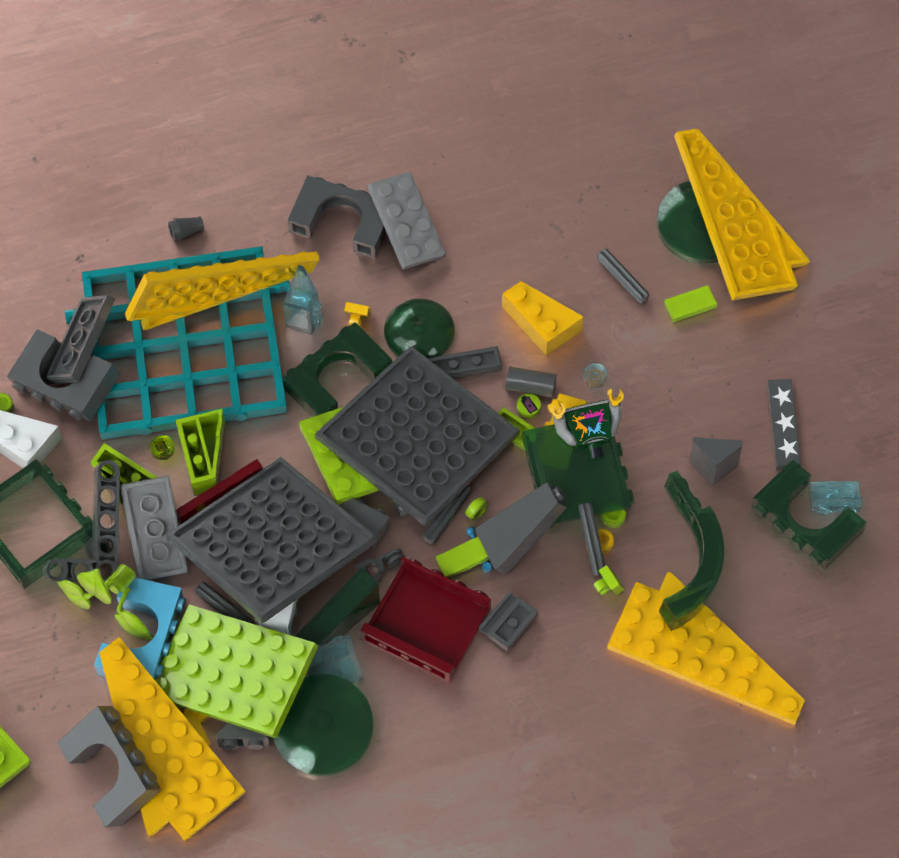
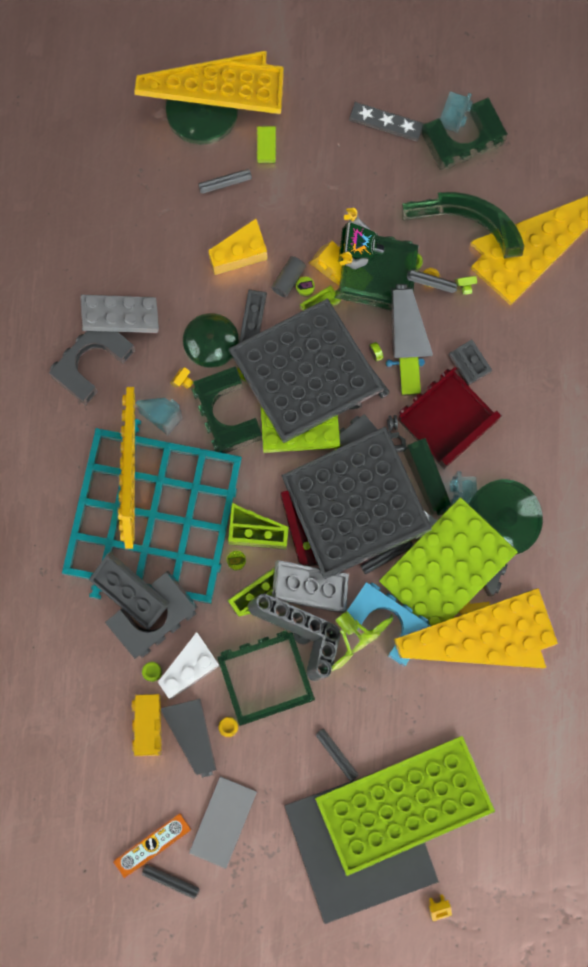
camera: 75 degrees left, 15 degrees up
arch [57,706,162,827] -> none
dark grey cone [168,216,204,241] -> none
clear light blue tile [583,363,608,388] -> none
dark grey slope [689,437,742,486] -> none

